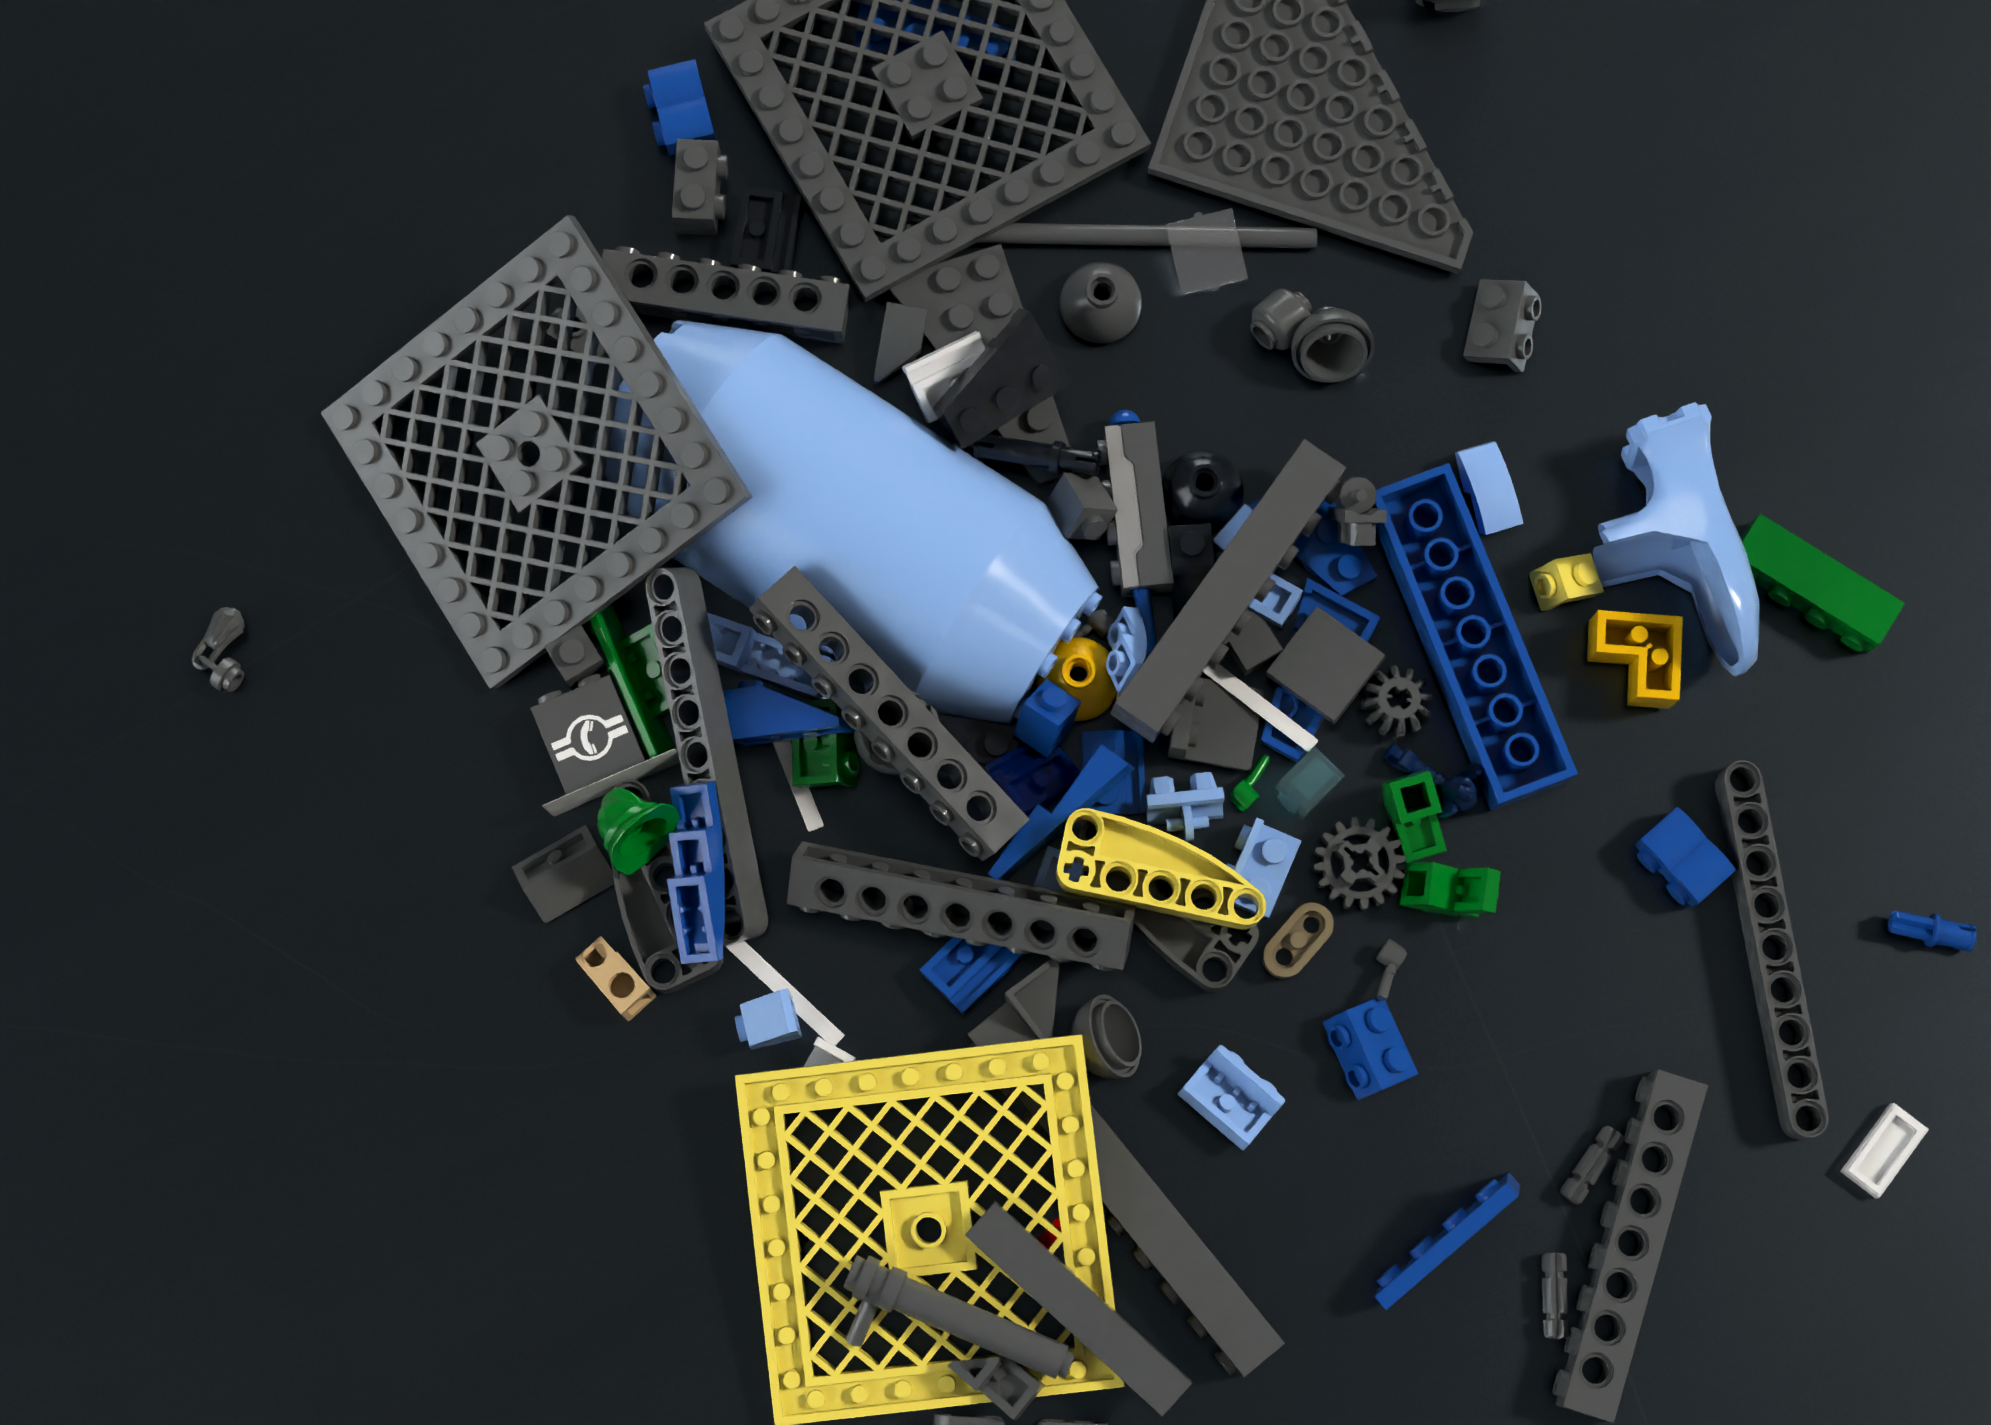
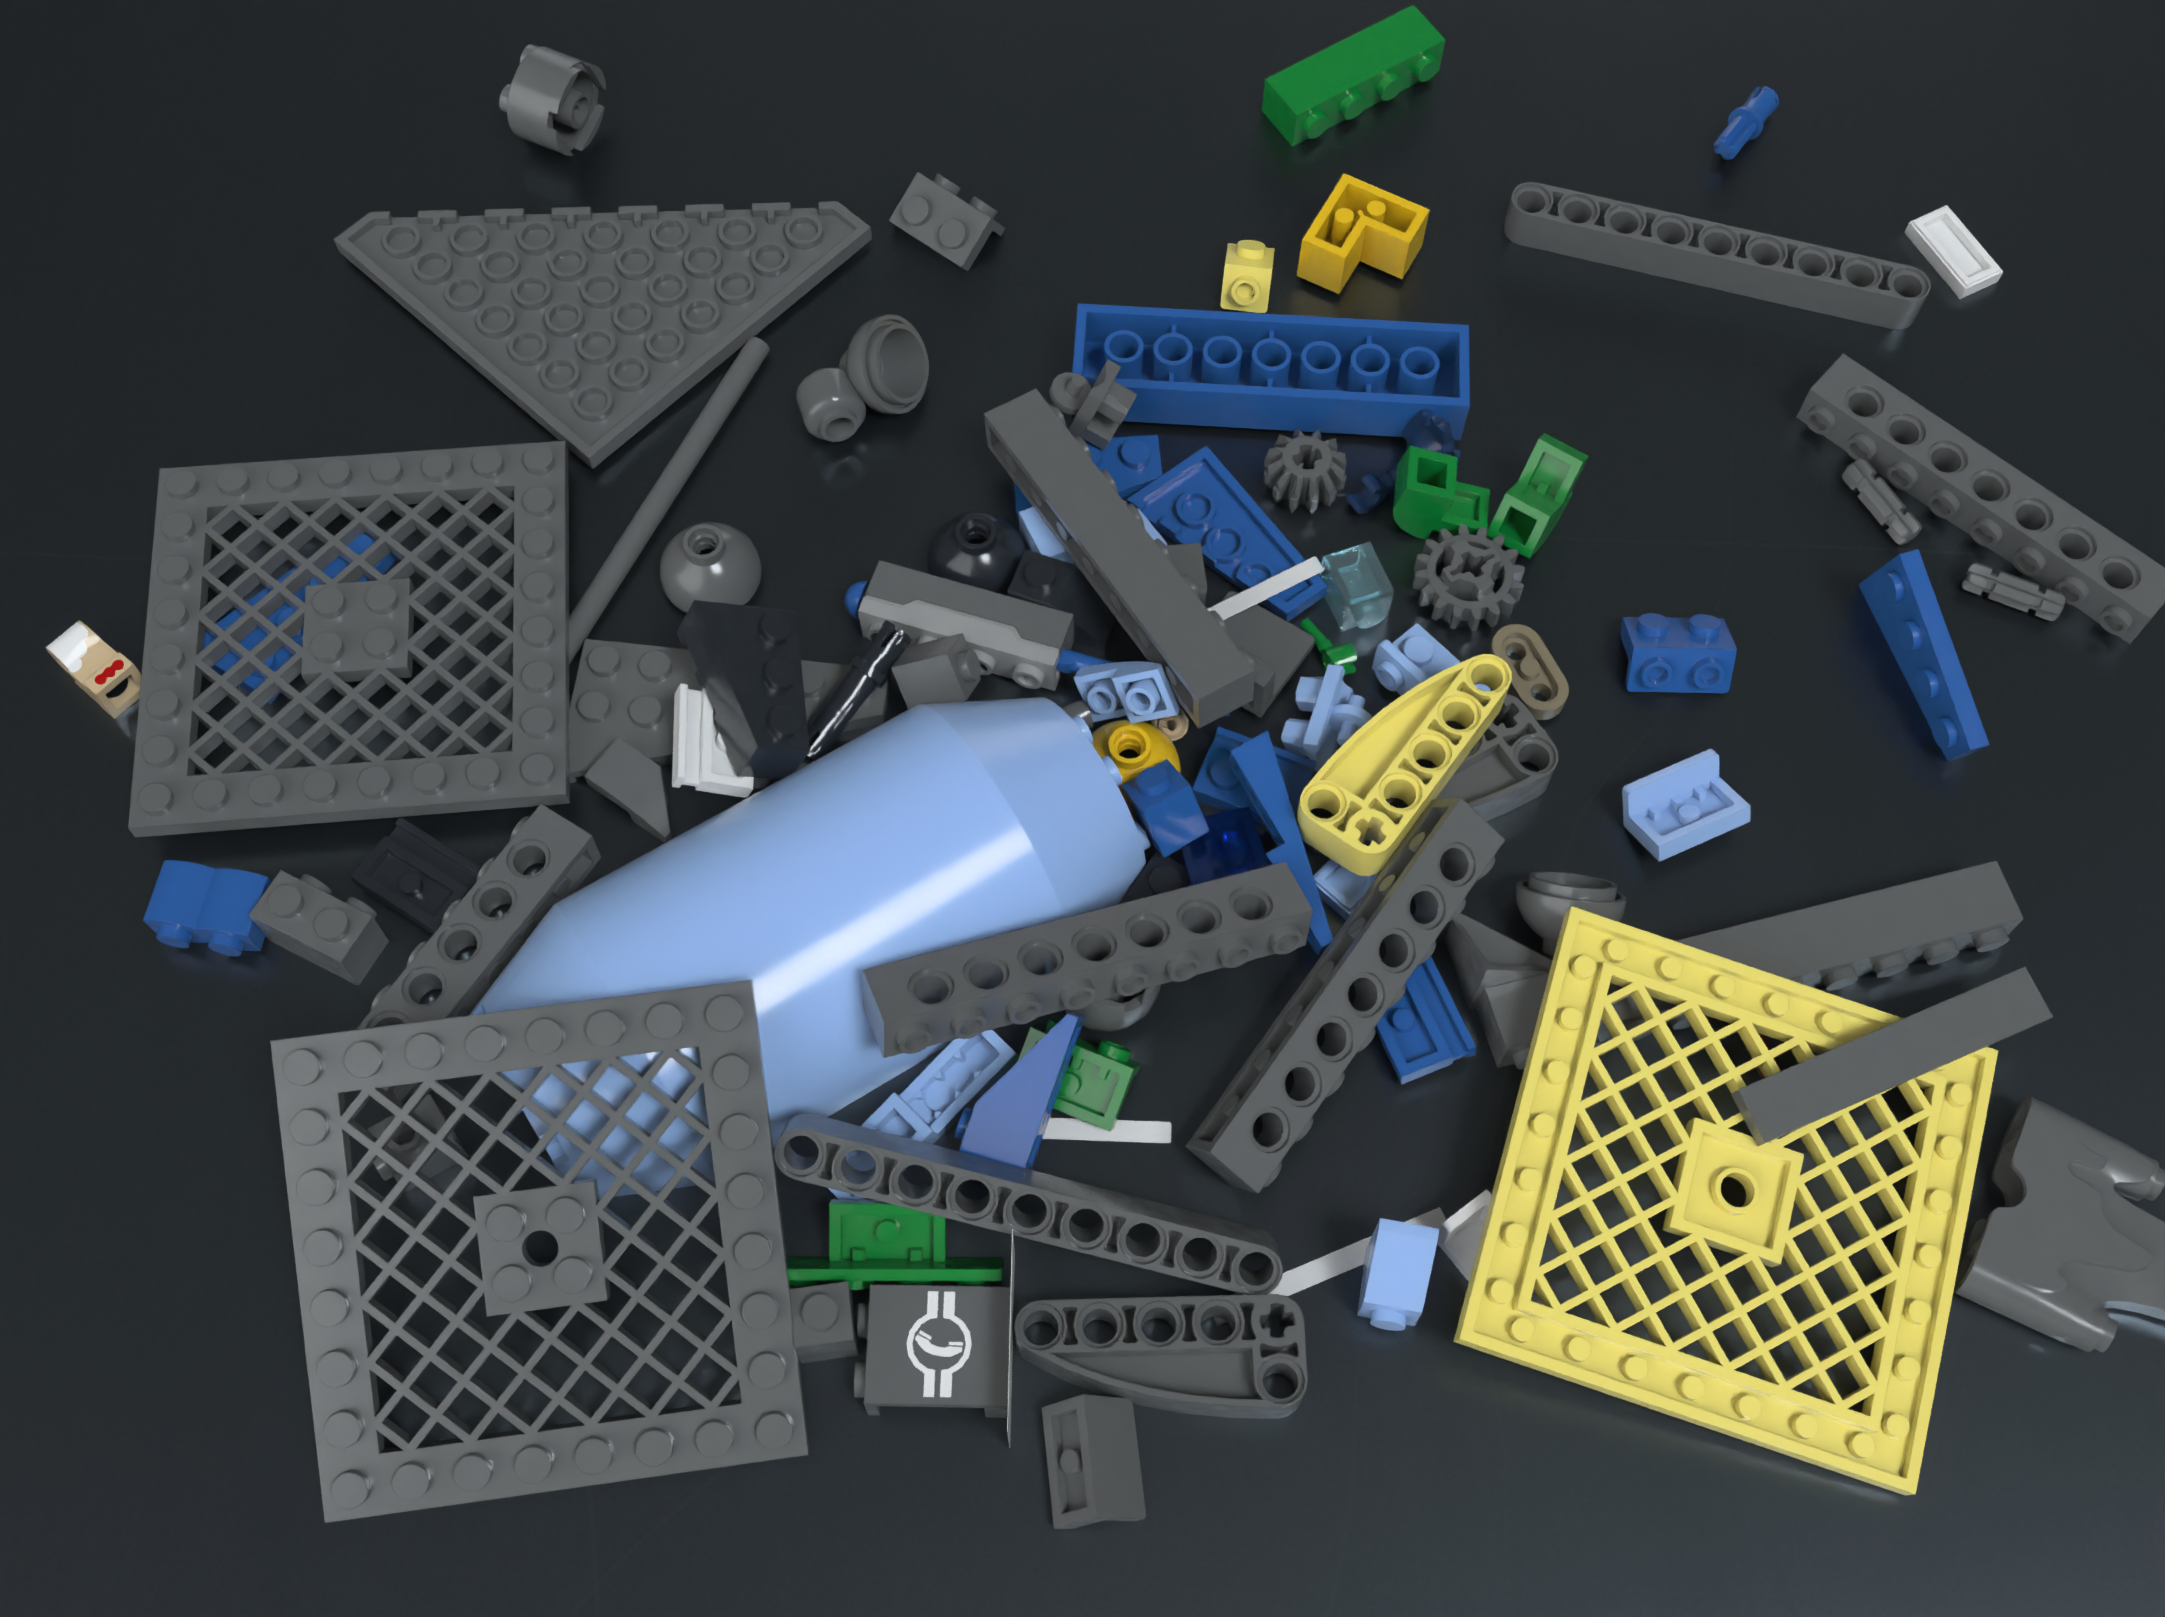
camera: 65 degrees left, 15 degrees down
tan leg [575,936,657,1021] -> none
green piece [597,787,680,876] -> none
blue slope [667,781,725,964] -> none
dark grey cylinder [843,1255,1075,1379] -> none
dark grey slope [948,1357,1045,1420] -> none
clear piece [1165,208,1248,295] -> none
dark grey tile [1266,606,1385,725] -> none
dark grey hand [1376,939,1407,1001] -> none
light blue slope [1455,441,1524,535] -> none
light blue animal [1593,402,1759,677] -> none
blue brick [1635,807,1736,907] -> none

